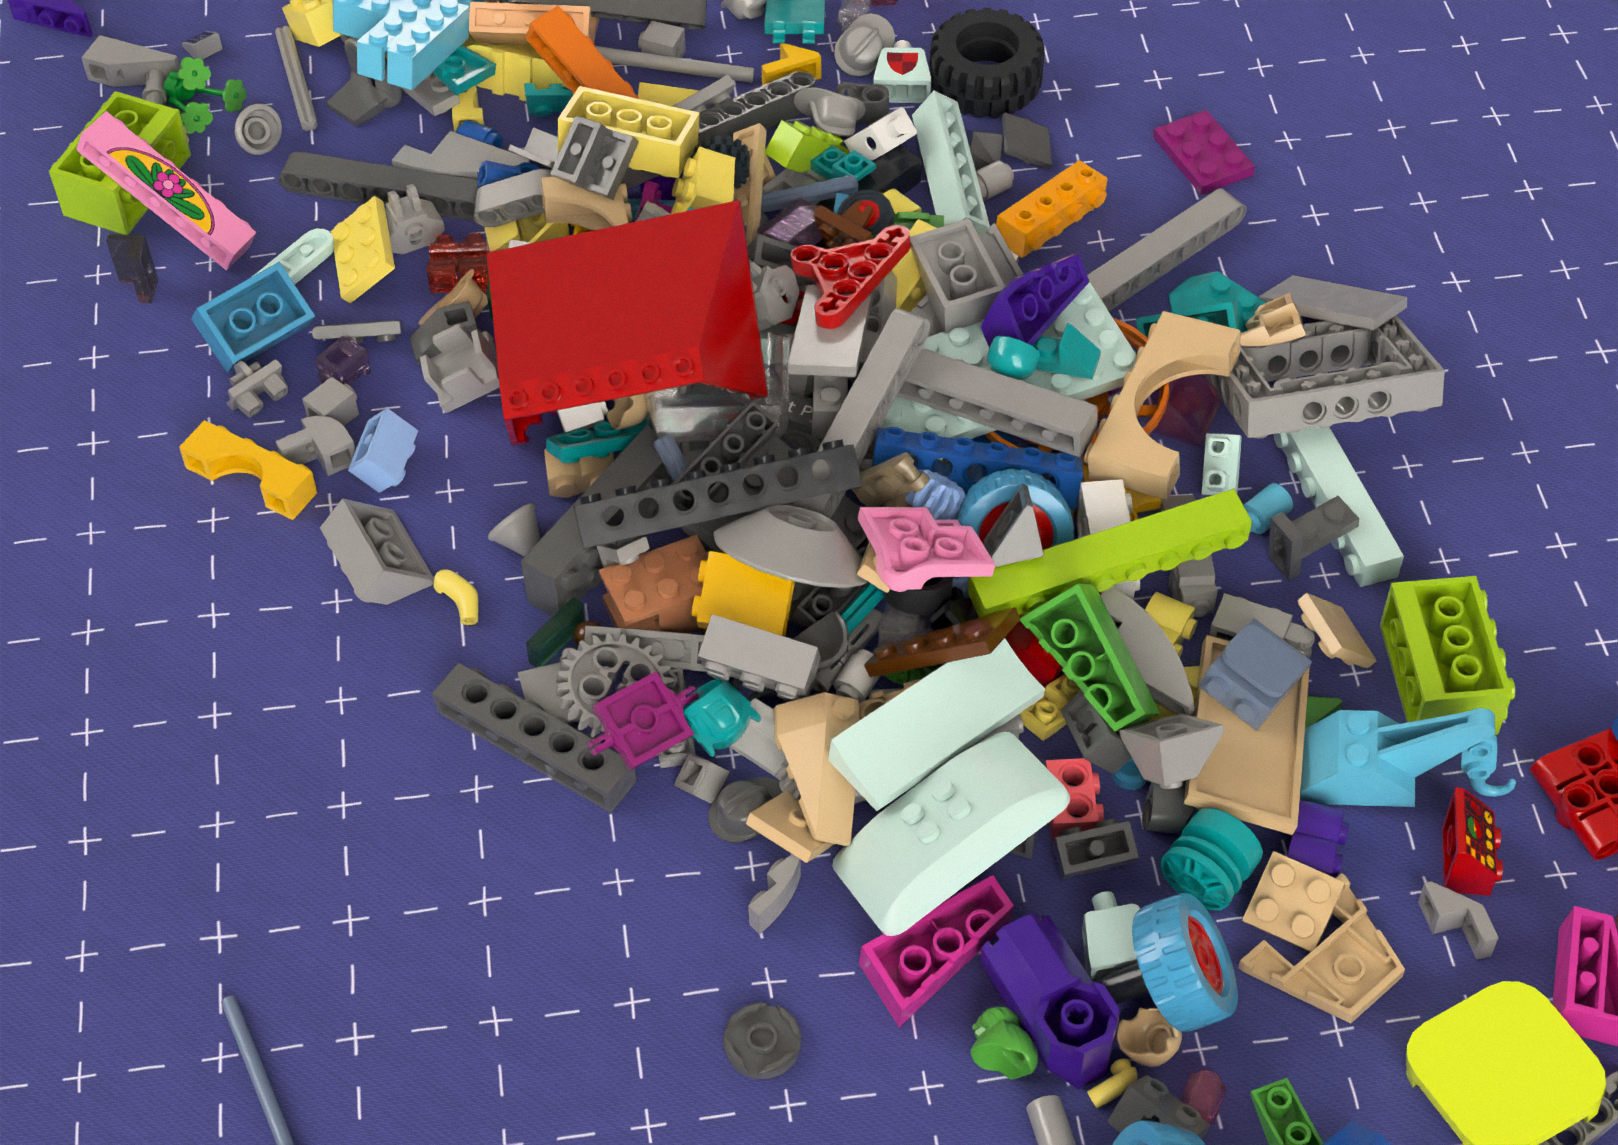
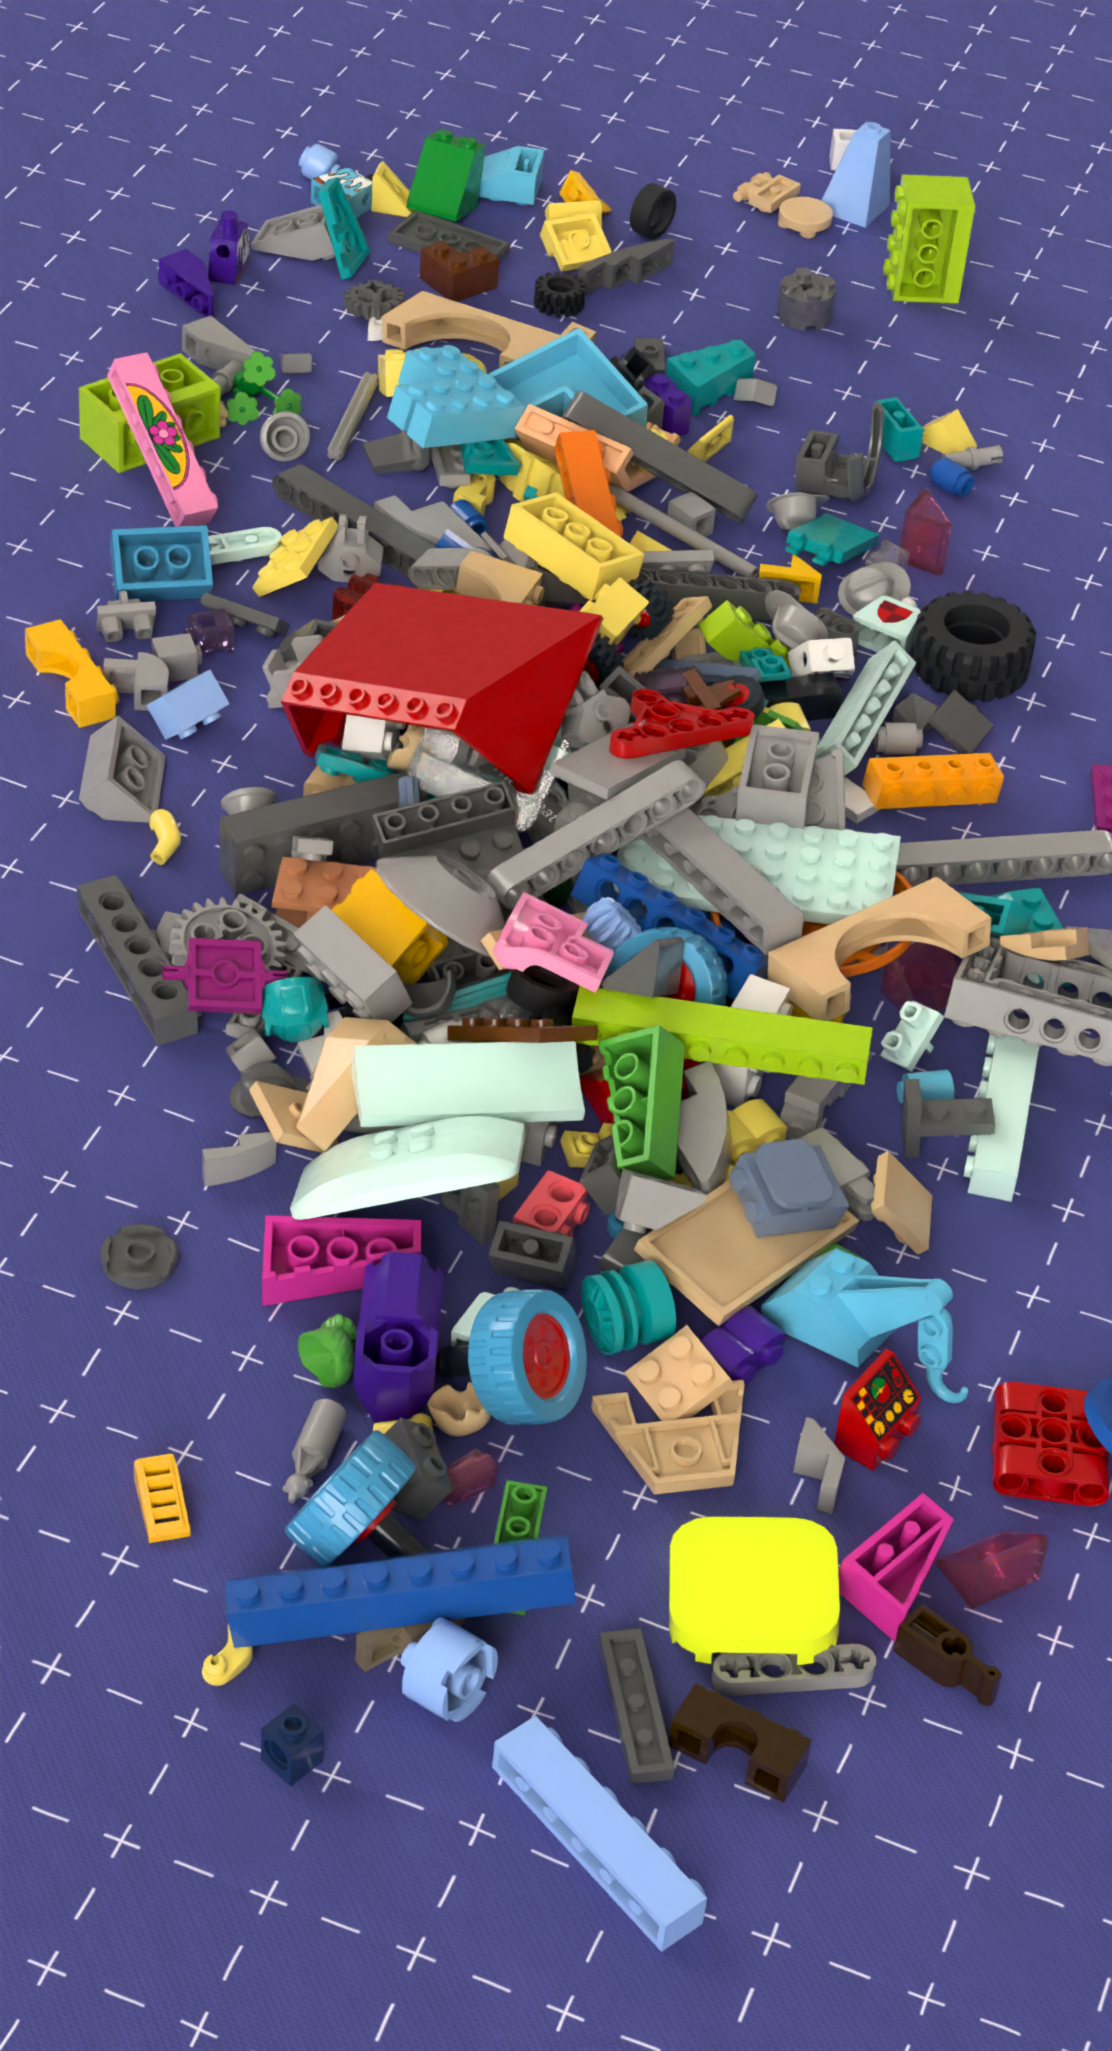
camera: 25 degrees right, 10 degrees down
clear smoke panel [106,234,158,303] -> none
clear green tile [526,597,585,668] -> none
dark grey slope [550,116,639,200] -> none
black brick [573,439,863,548] -> none
dark tan plate [851,452,930,507] -> none
dark purple wedge [980,254,1089,348] -> none
teal hair [987,336,1040,380] -> none
teal slope [1032,323,1101,379] -> none
lime brick [1380,576,1515,735] -> none

